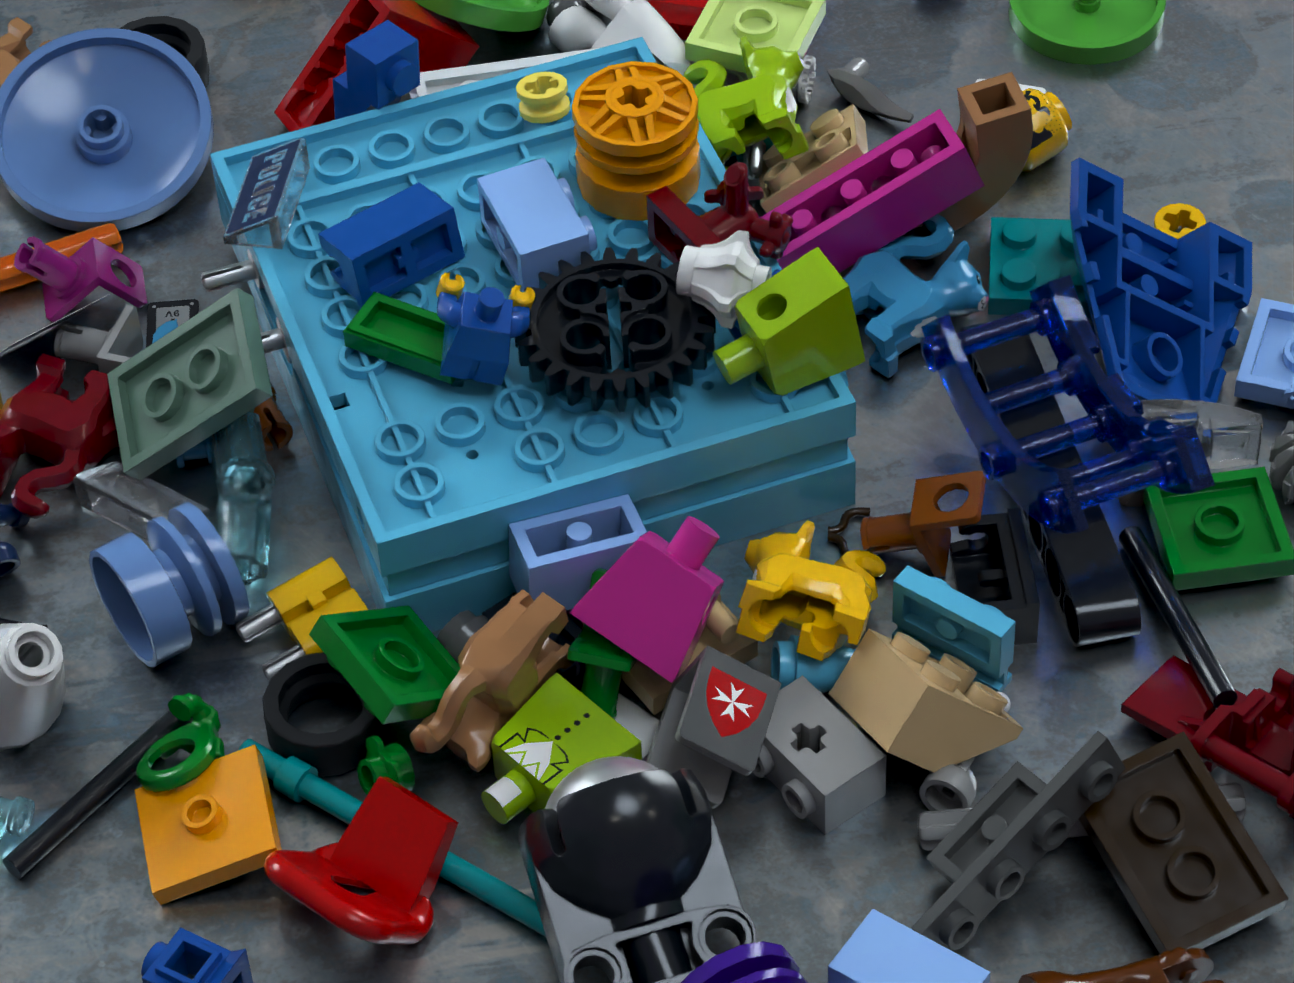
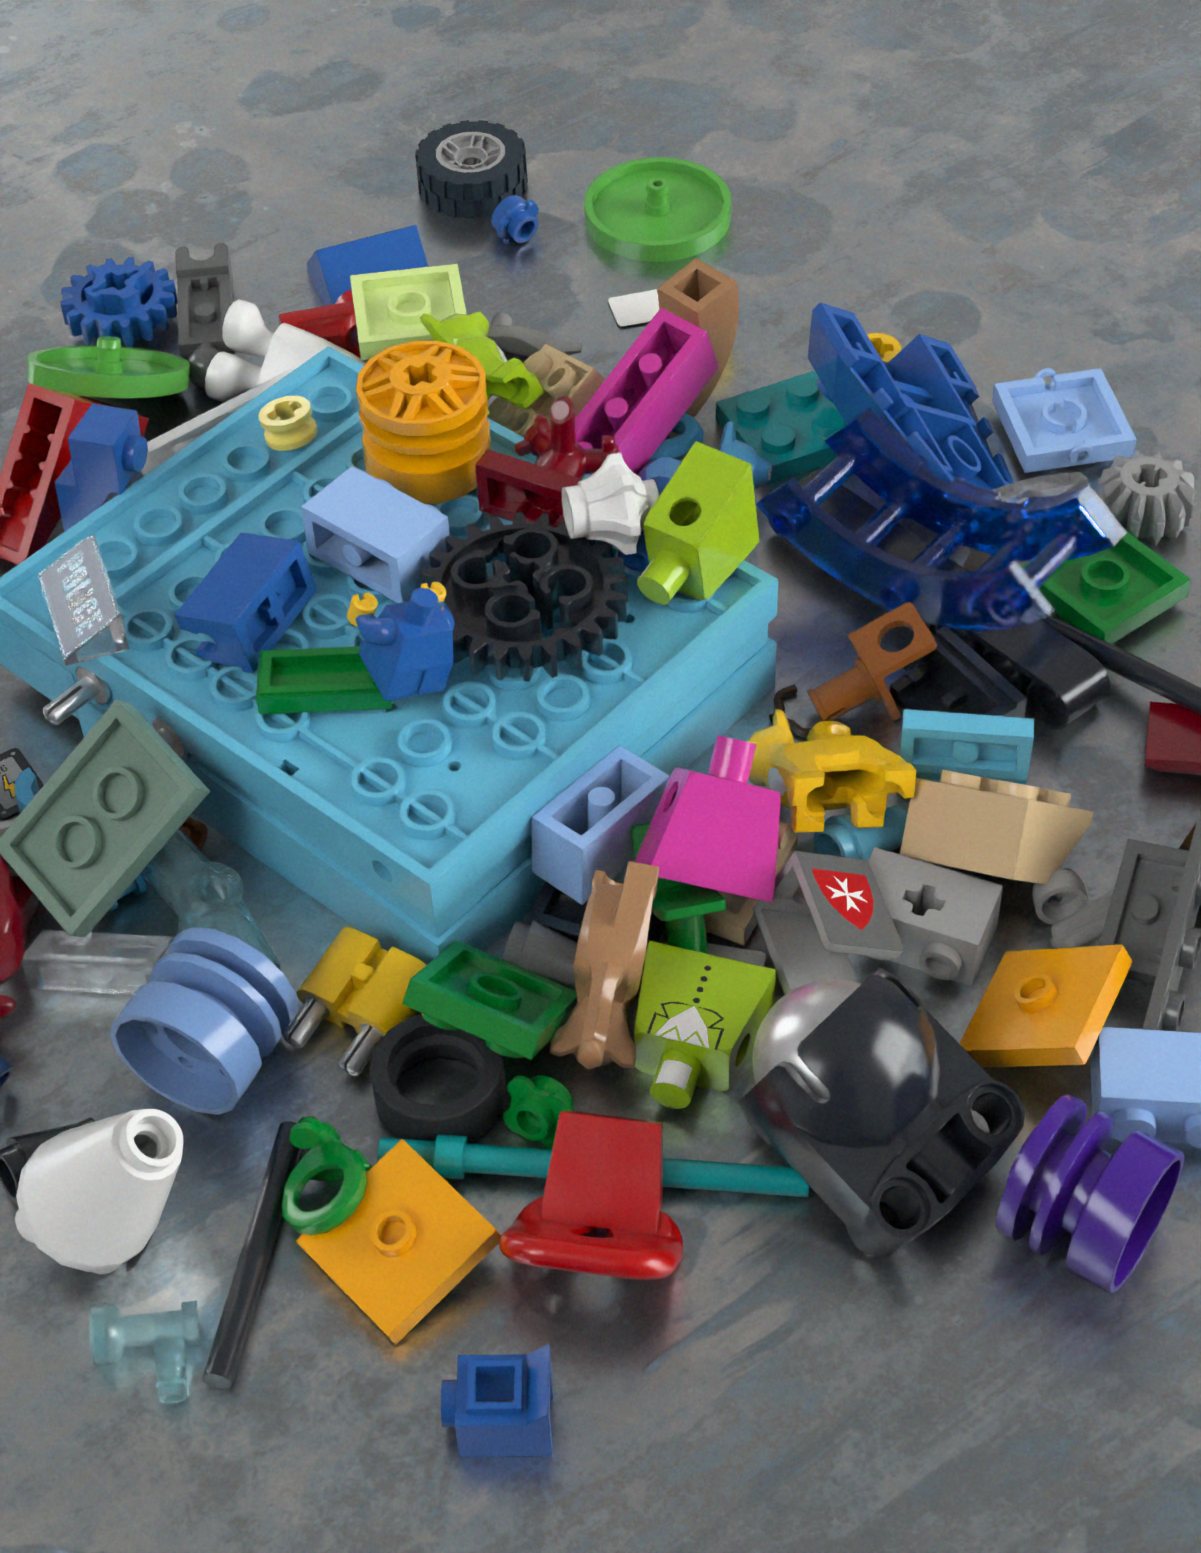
camera: 30 degrees left, 0 degrees up
none -> light orange plate [959,944,1133,1067]

